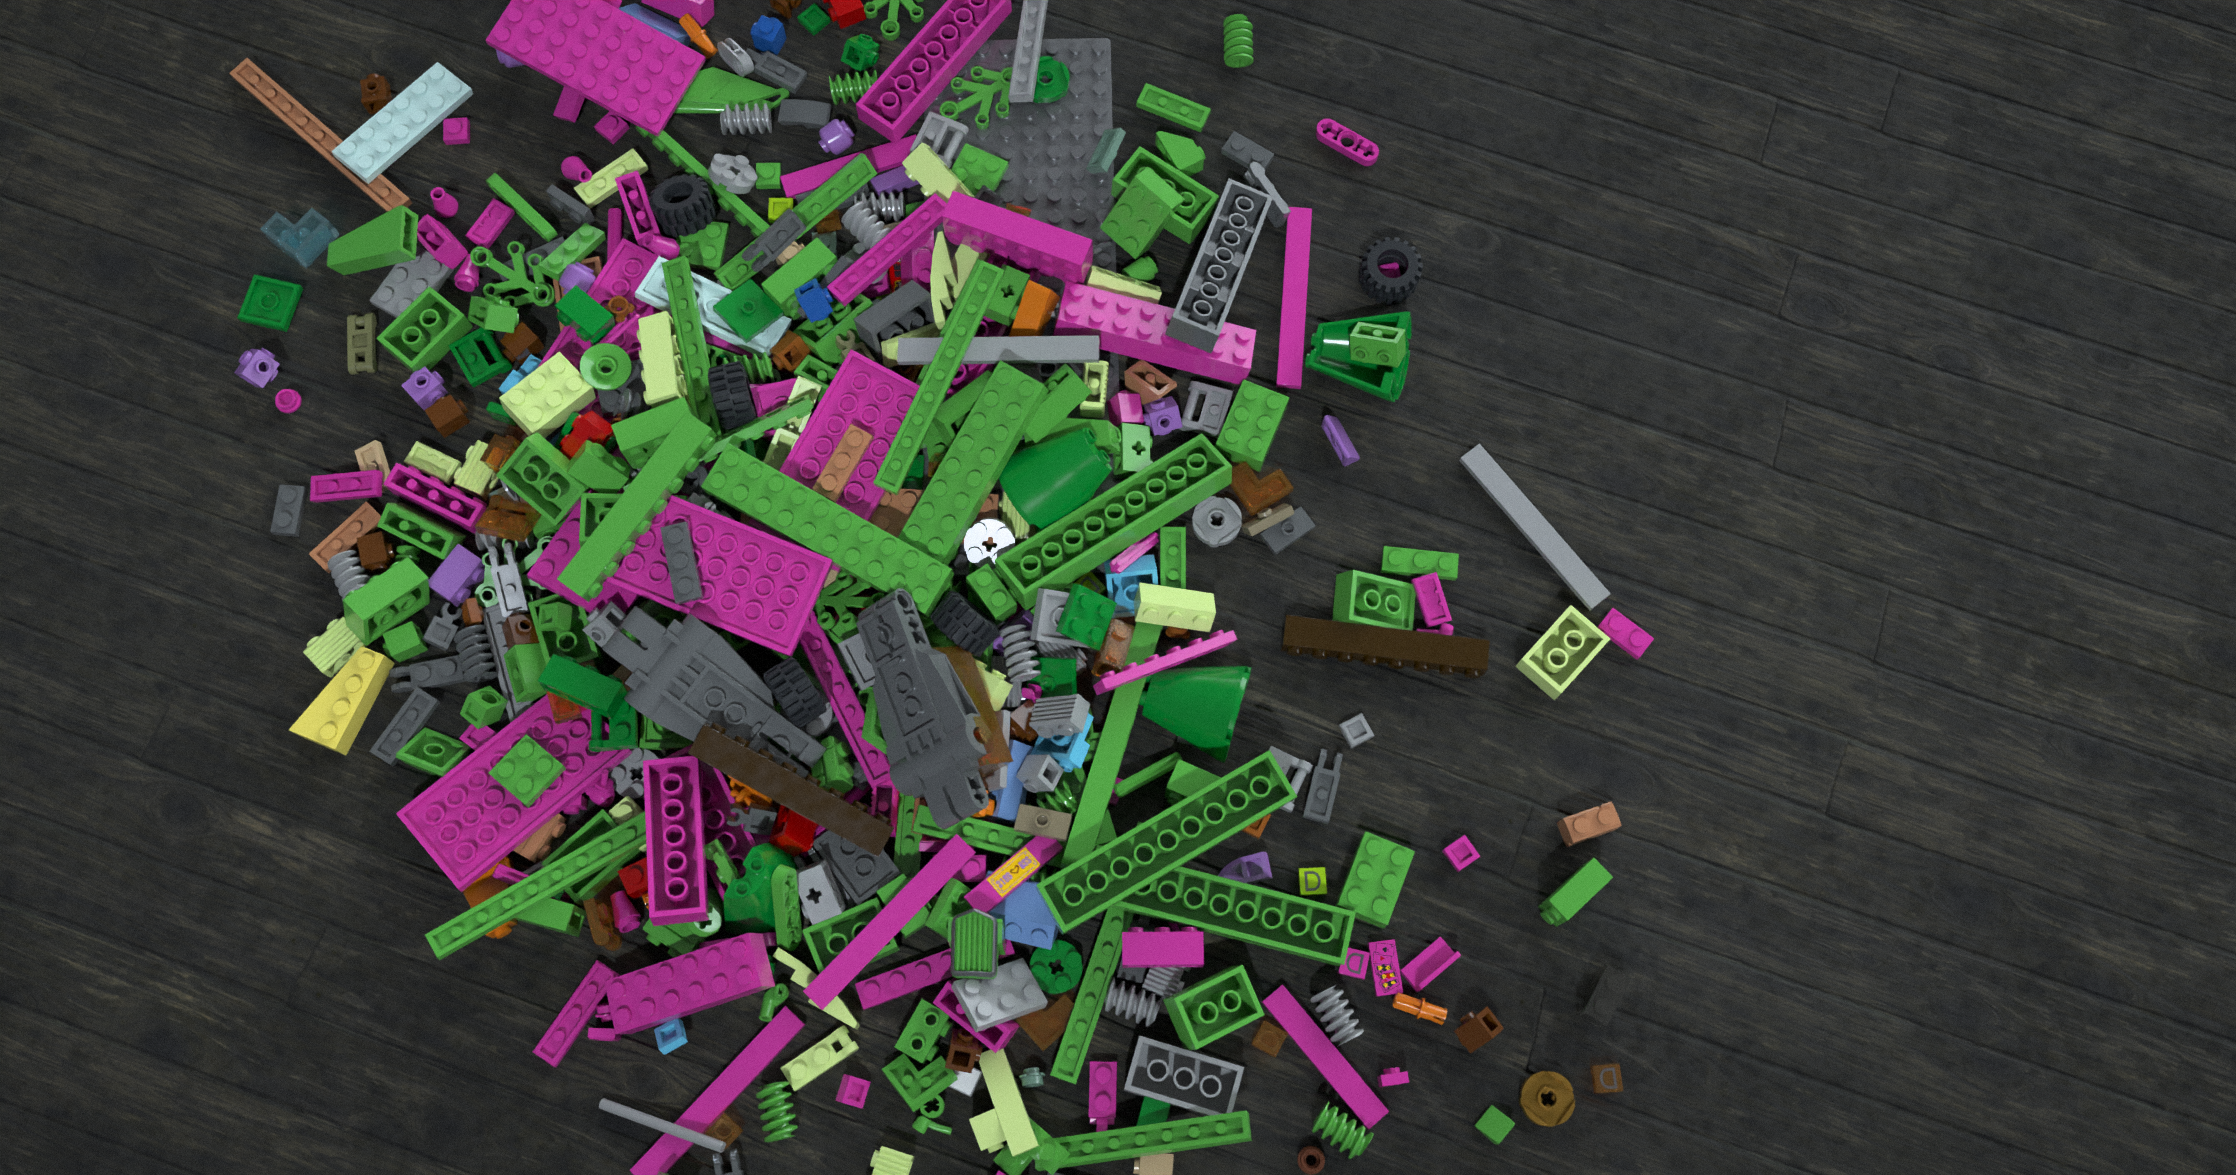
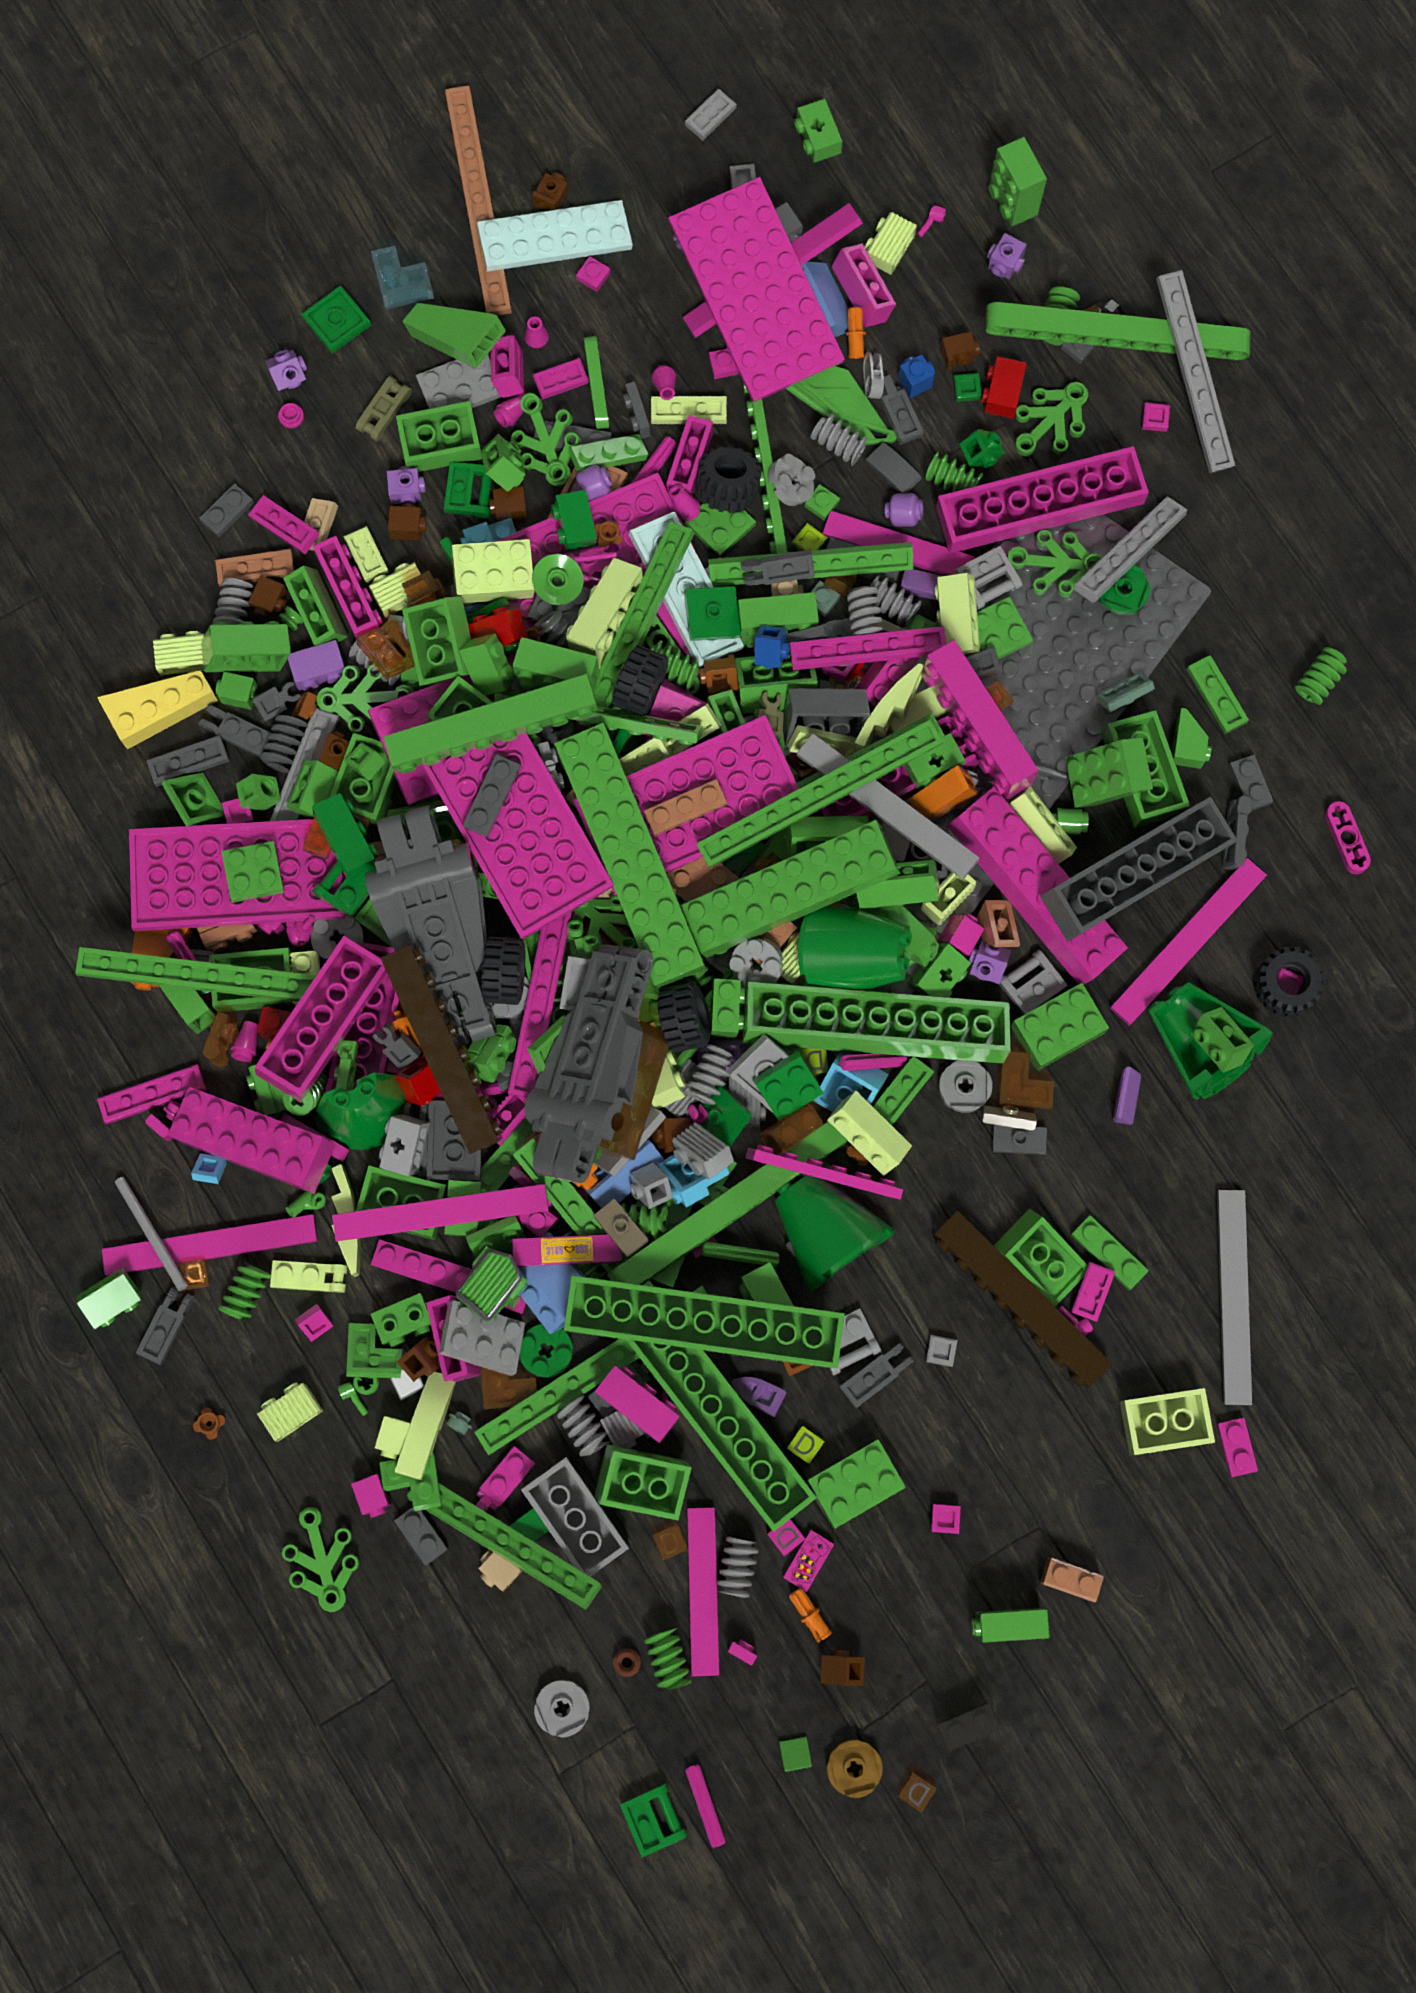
camera: 40 degrees right, 5 degrees up
light grey hinge [488,542,530,617] -> none
light grey brick [582,601,627,647] -> none
bright green beam [771,864,802,951] -> none
dark pink panel [1400,937,1461,992] -> none

